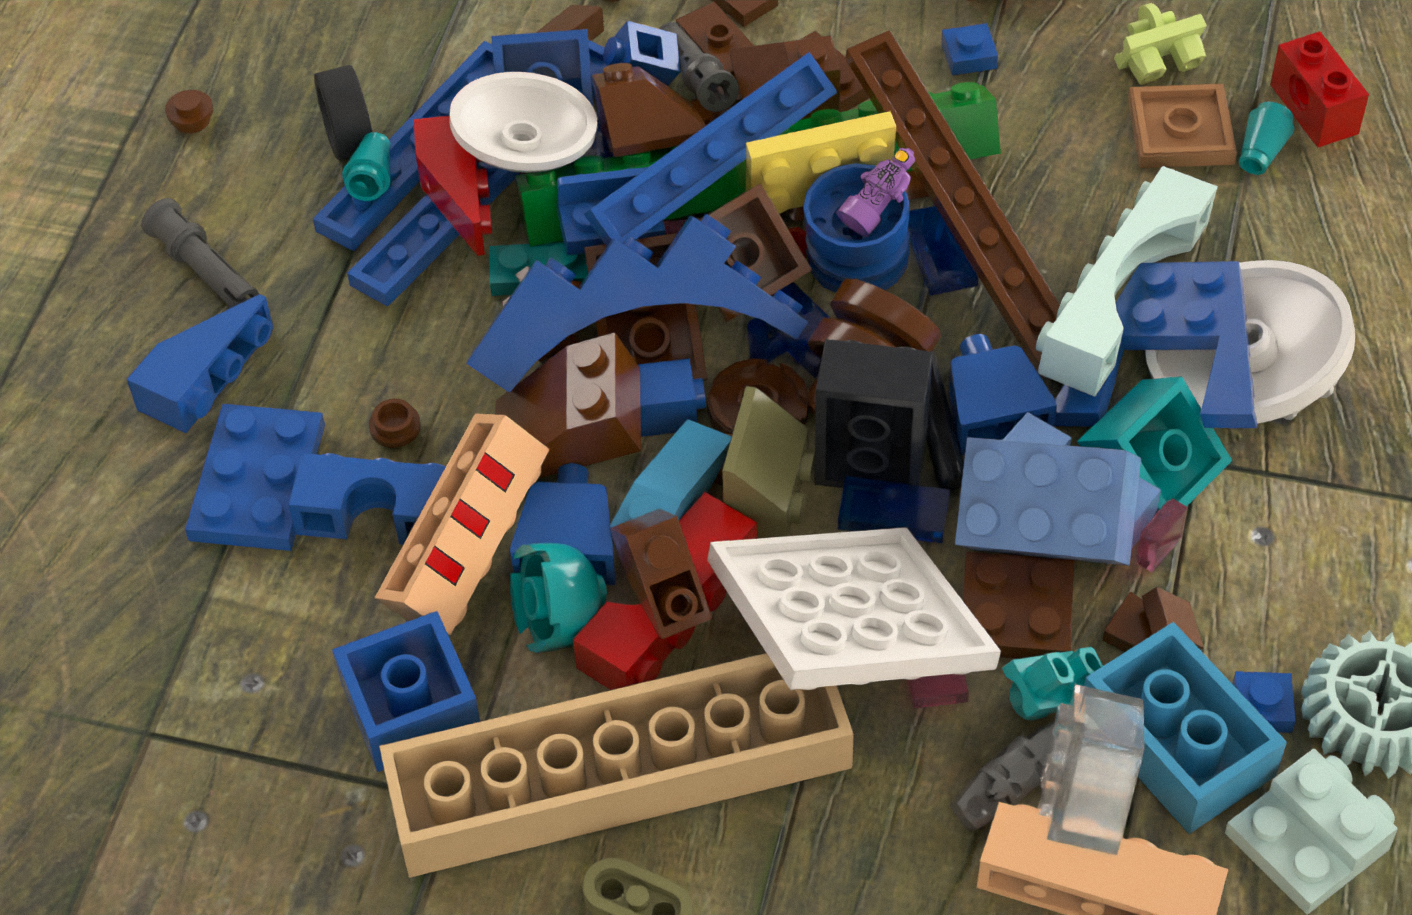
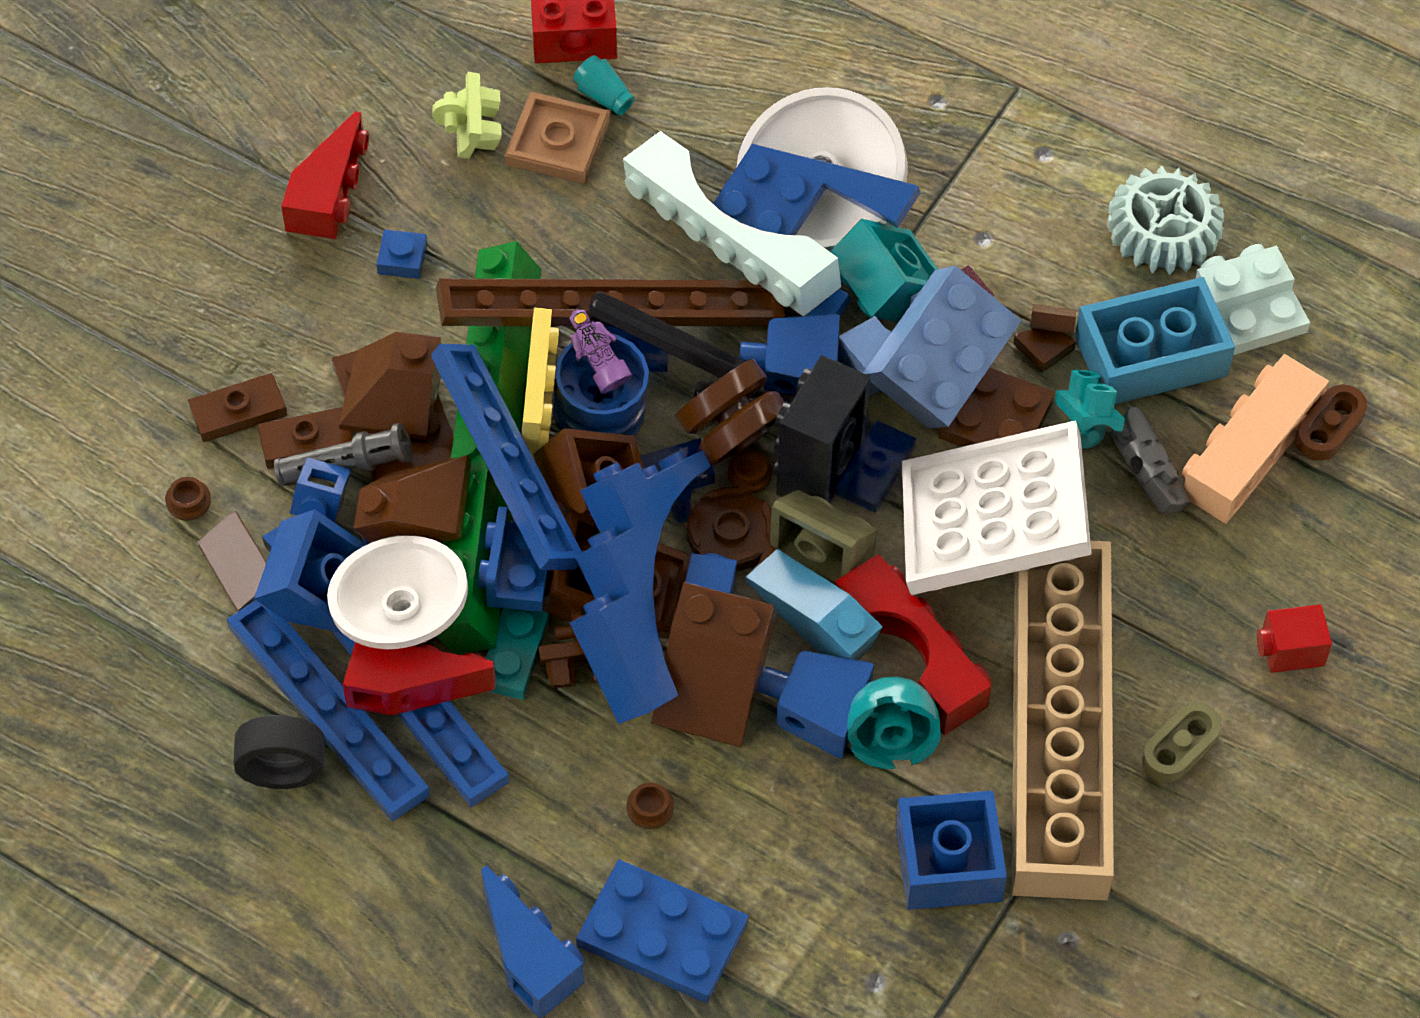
camera: 75 degrees left, 5 degrees up
dark grey pin [141,198,259,308] -> none
reddish brown plate [165,90,213,133] -> none
blue arch [288,453,446,545] -> none
teal cone [342,132,391,201] -> none
light nougat brick [375,413,550,635] -> none
reddish brown slope [610,508,713,639] -> none
clear brick [1038,684,1144,855] -> none
blue plate [1232,671,1295,733] -> none
none -> black axle [587,291,746,378]

